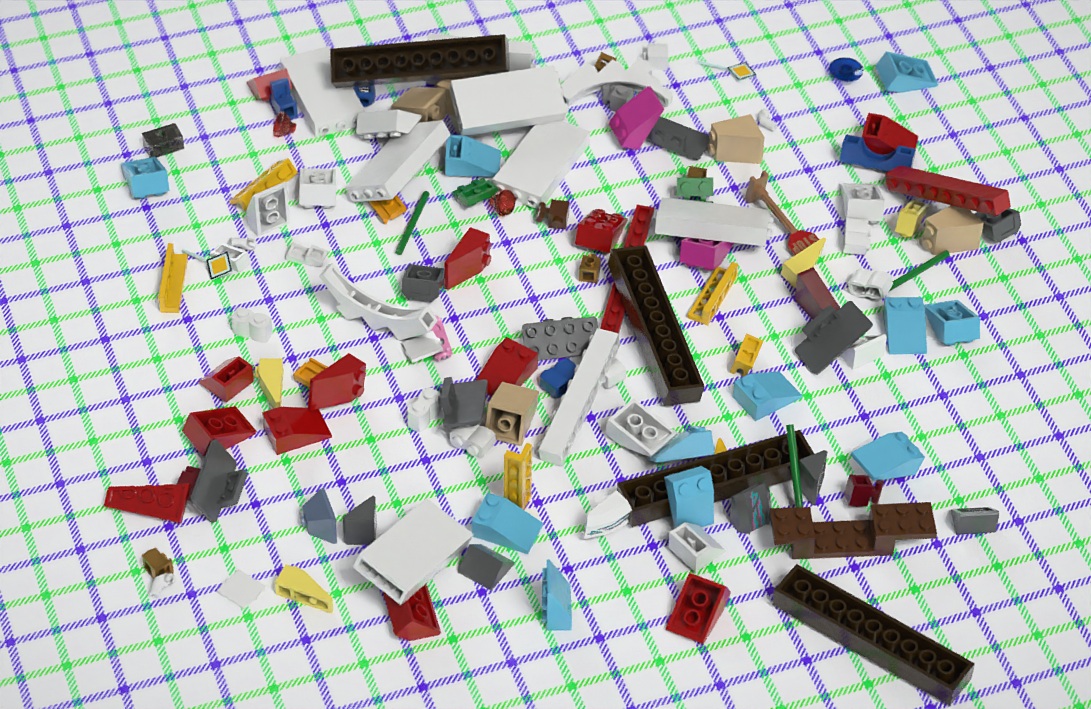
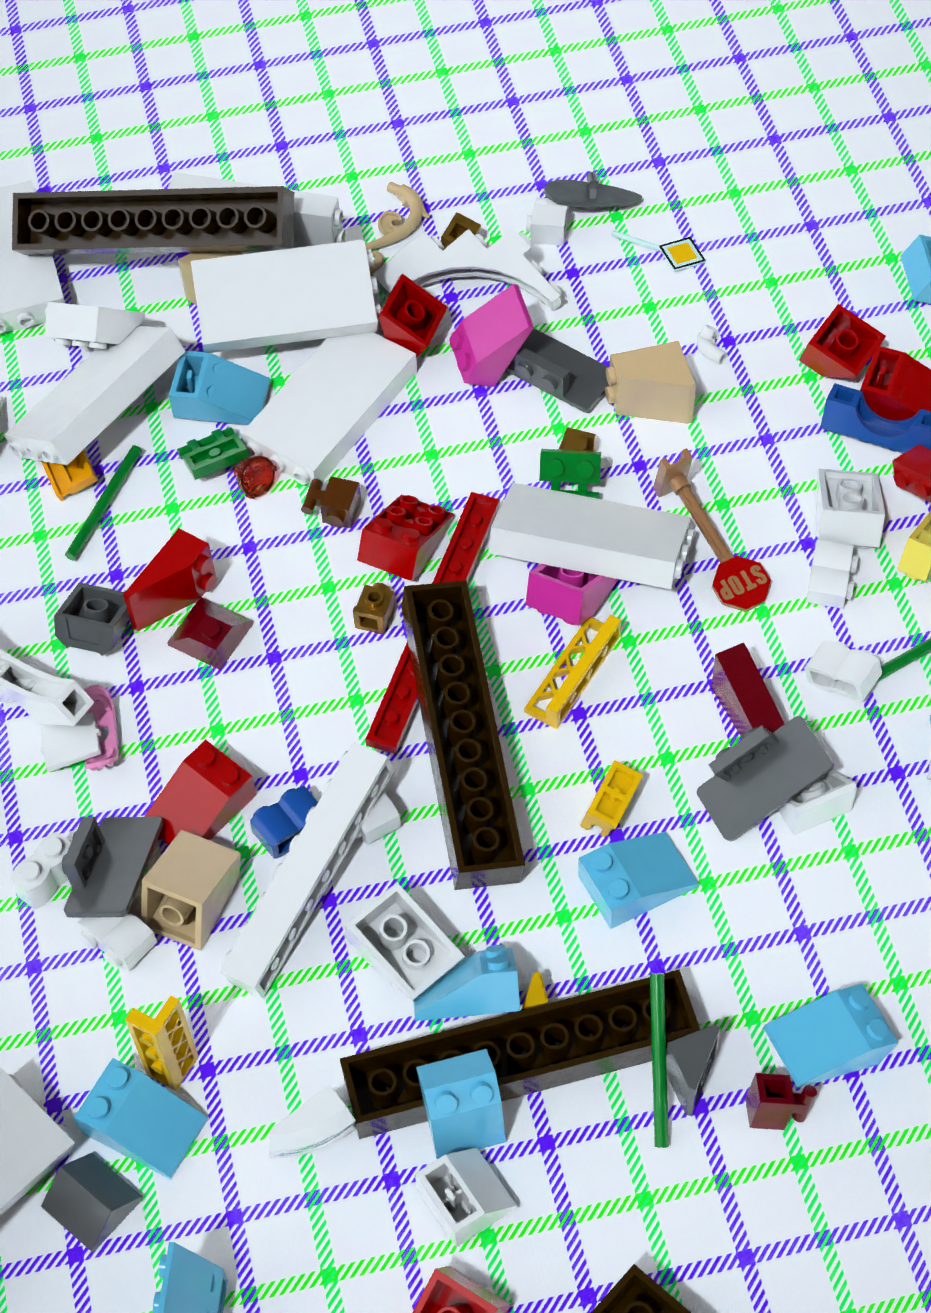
camera: 10 degrees right, 10 degrees up
blue head [353,85,376,107] -> none
tan slope [391,87,447,123] -> none
bracket [522,316,598,361] -> none
light grey brick [602,84,634,112] -> none
dark grey slope [730,480,772,535] -> none
reddish brown bracket [769,502,937,560] -> none
light yellow slope [781,237,826,289] -> none
clear blue dish [829,57,864,82] -> none
medium azure slope [883,297,927,355] -> none
none -> slope [167,597,253,670]
none -> tan plant [365,181,430,276]
none -> red slope [378,274,448,357]
none -> dark grey shield [544,172,642,207]
none -> red slope [799,304,886,379]

